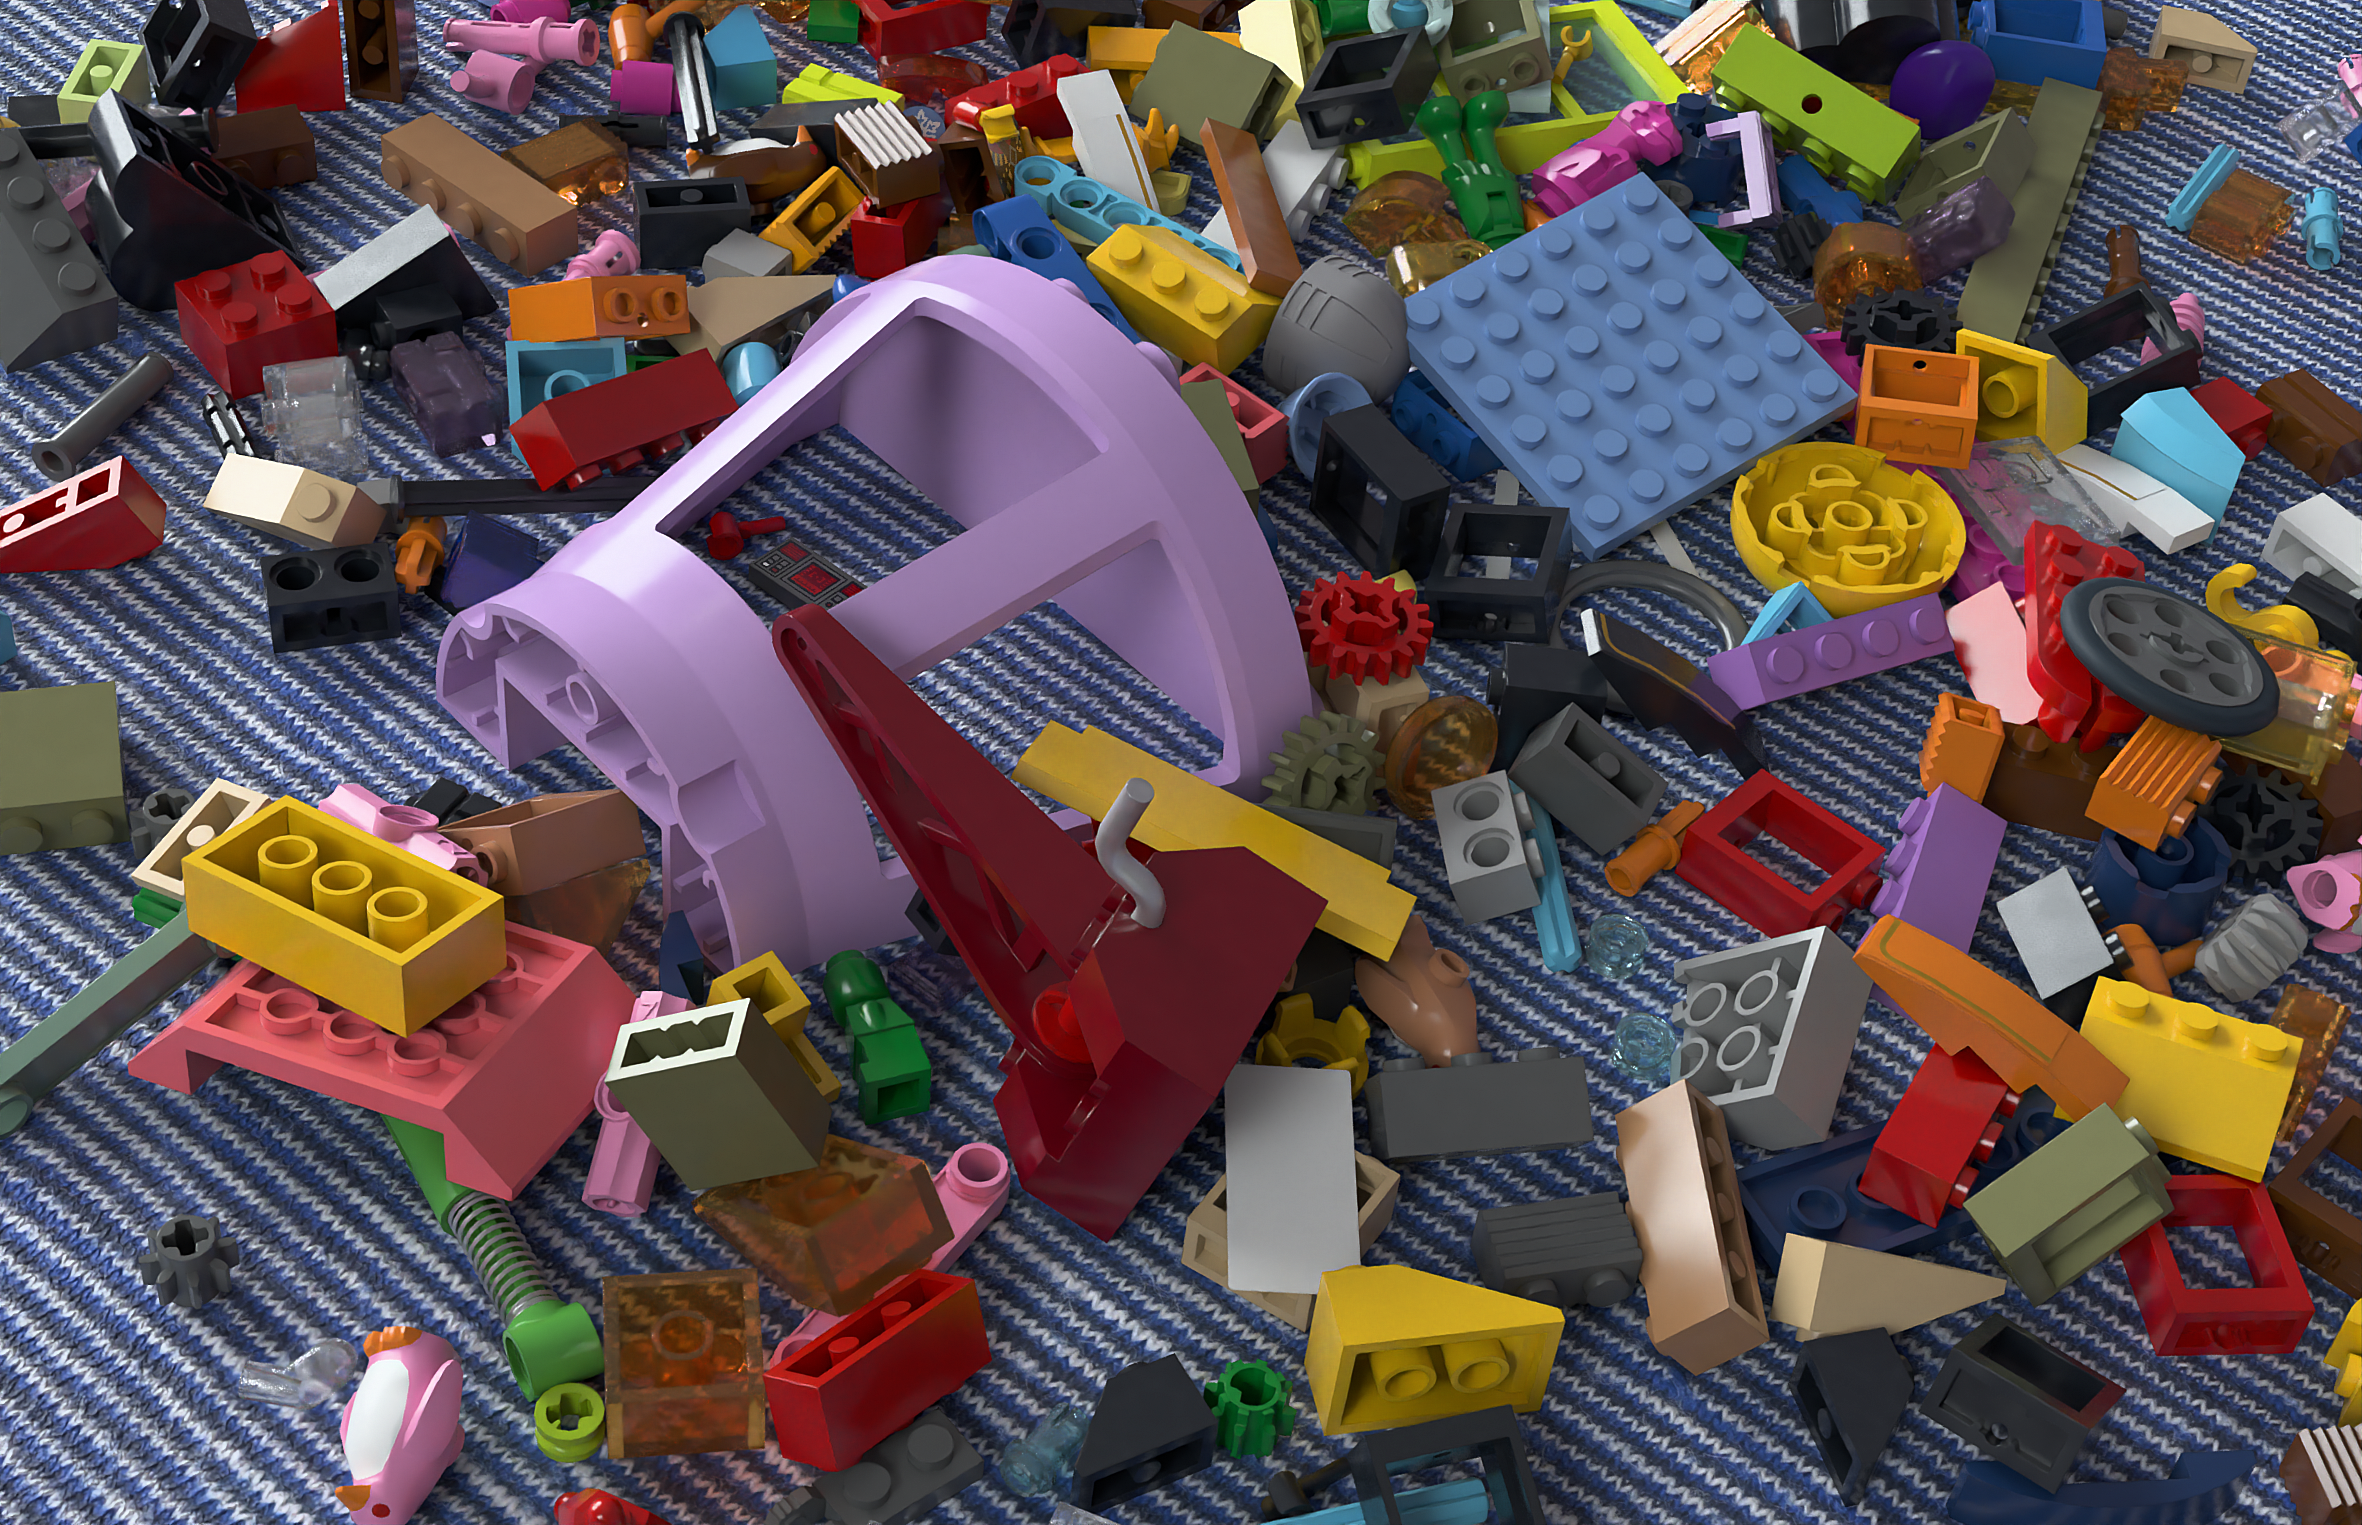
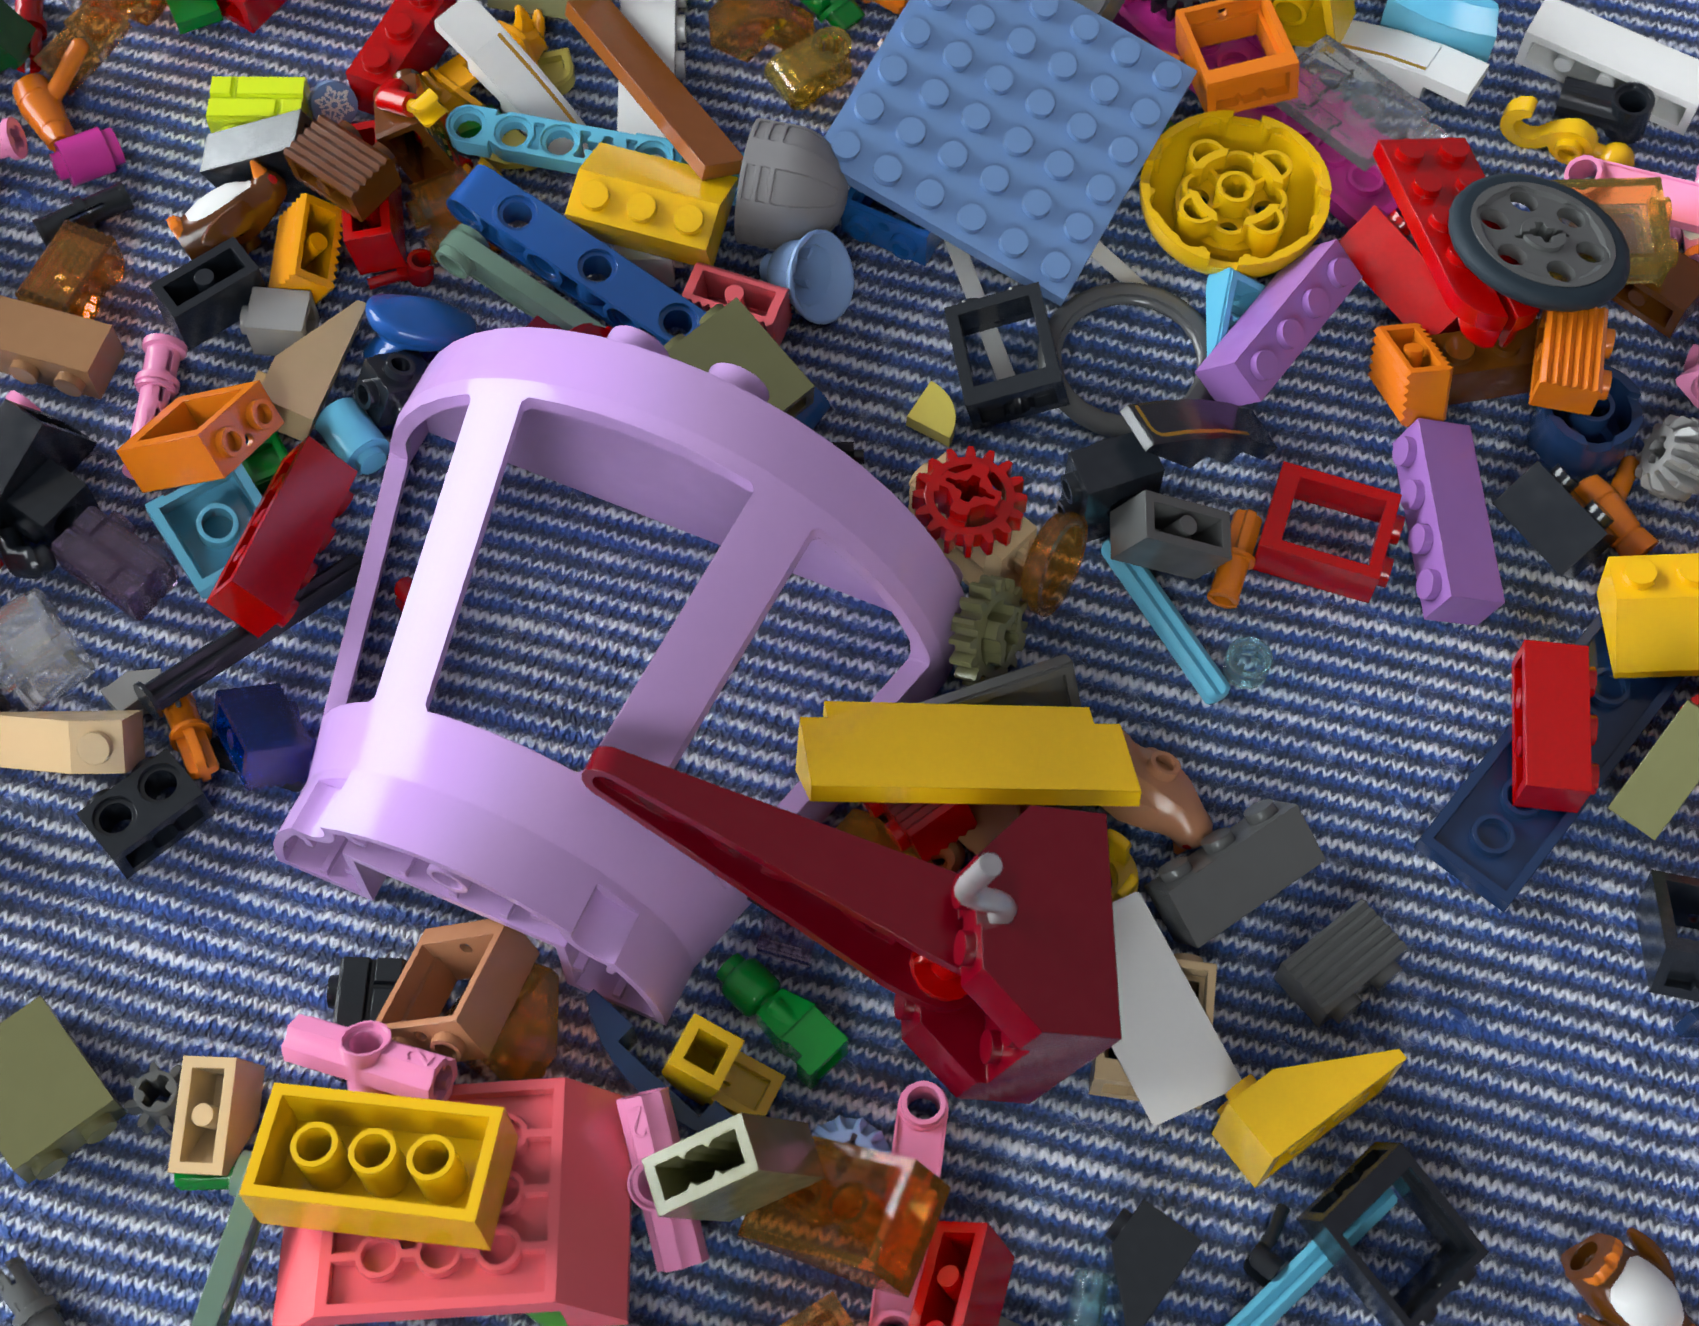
camera: 20 degrees left, 20 degrees up
black axle [663,11,720,155] -> none
dark azure slope [702,4,777,111] -> none
tile [749,537,868,611] -> none
clear red slope [876,53,989,105] -> none
green gear [1203,1359,1297,1459] -> none
black window [1309,403,1451,582] -> none
light grey brick [1431,770,1547,926] -> none
clear light blue bush [1610,1012,1676,1081] -> none
medium nougat brick [1615,1078,1770,1376] -> none
light grey wedge [1670,925,1873,1151] -> none
tan slope [1770,1233,2007,1342] -> none
black slope [1788,1327,1915,1507] -> none
orange slope [1852,913,2130,1122] -> none
black gear [2191,764,2323,890] -> none

